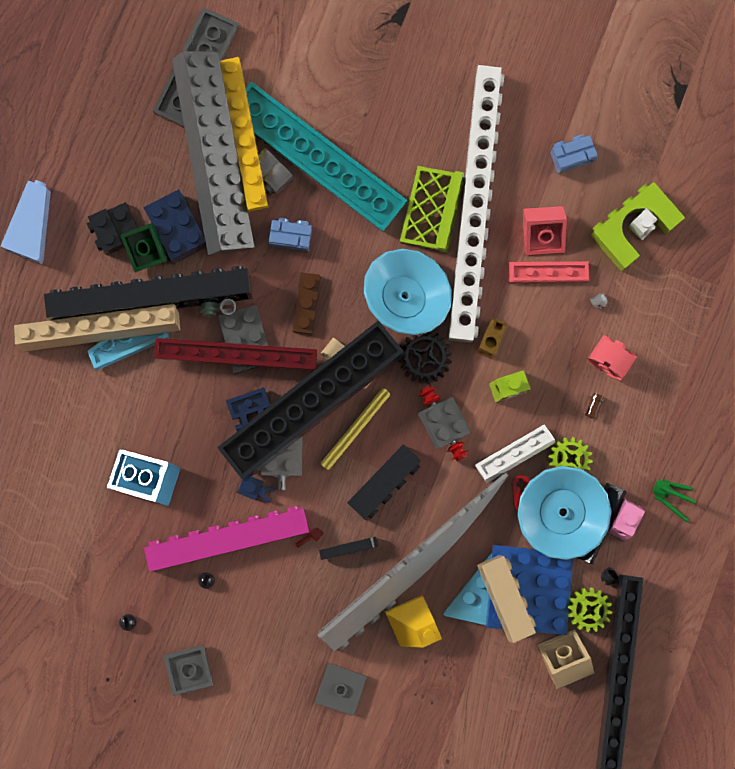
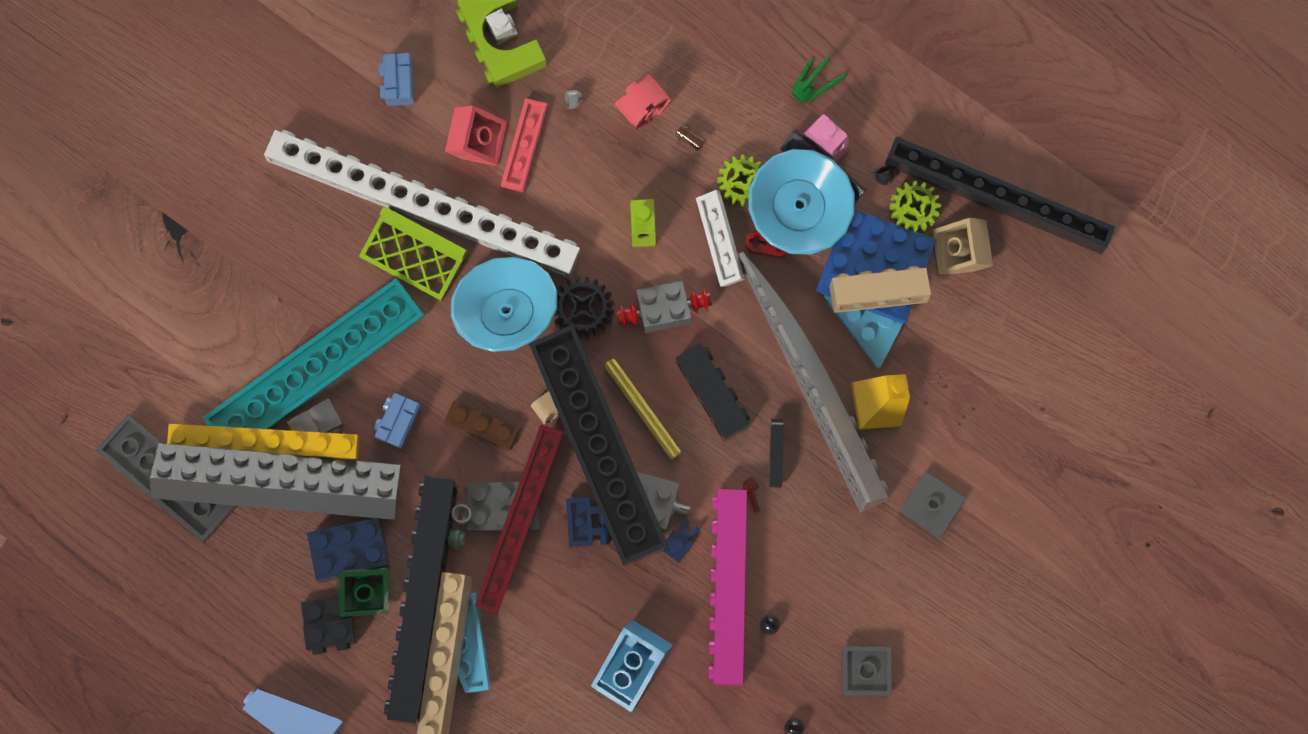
camera: 70 degrees left, 5 degrees down
pearl gold leg [477,317,507,359] -> none

